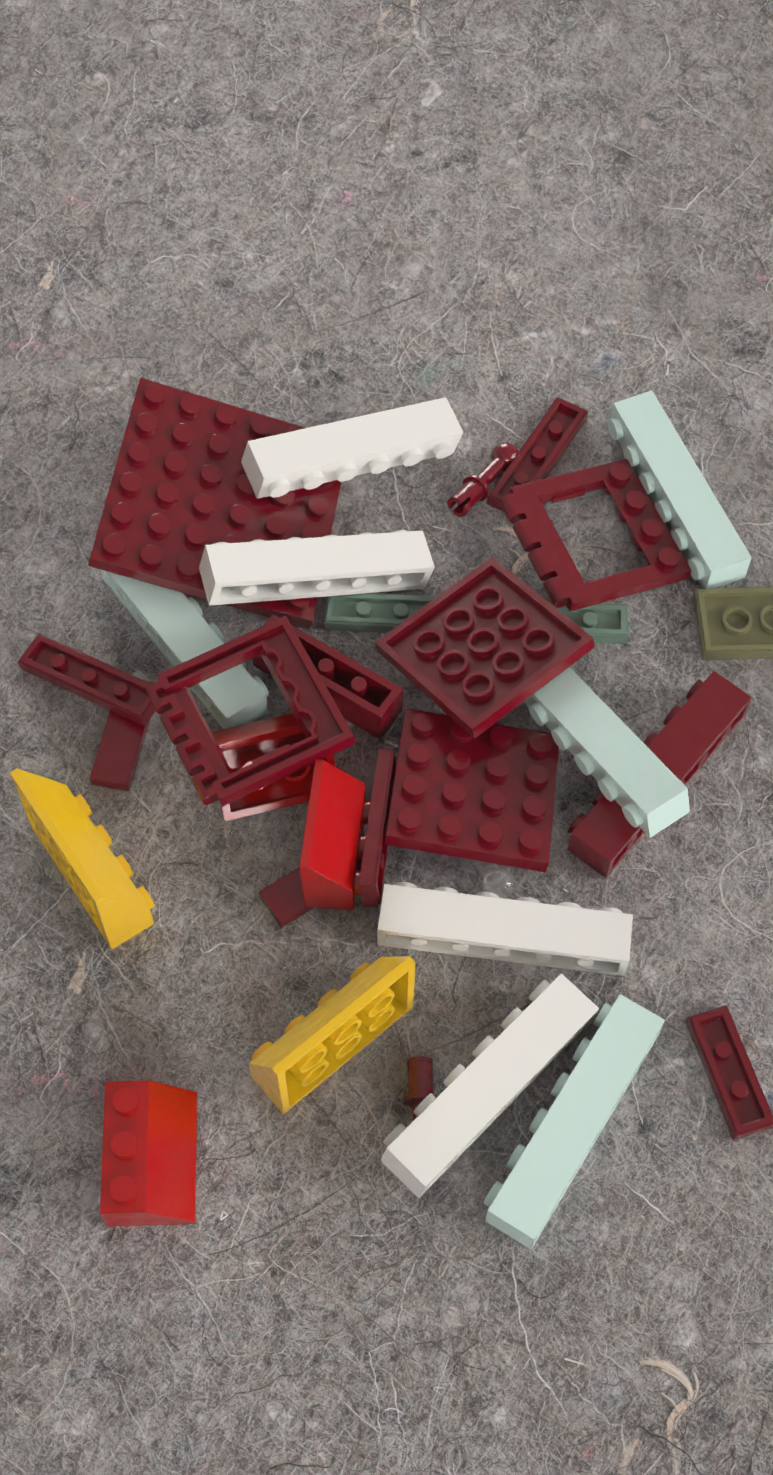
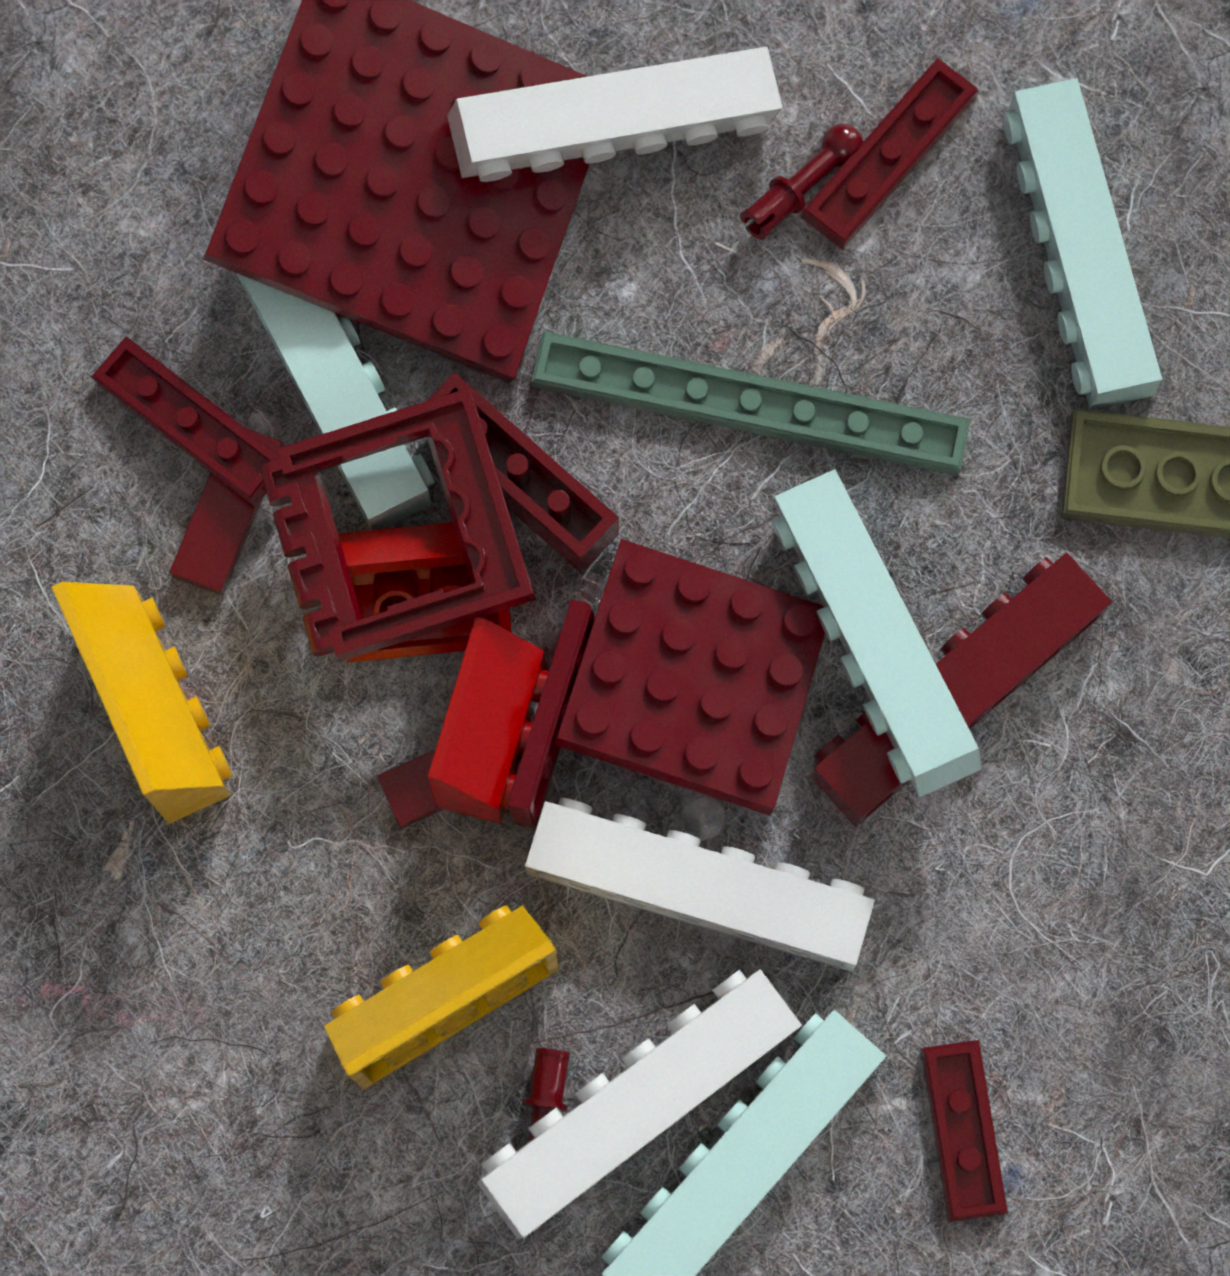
camera: 10 degrees right, 15 degrees up
red slope [100,1080,198,1227] -> none
white brick [199,530,435,606] -> none
dark red plate [375,557,595,739] -> none
dark red hinge [499,459,692,612] -> none

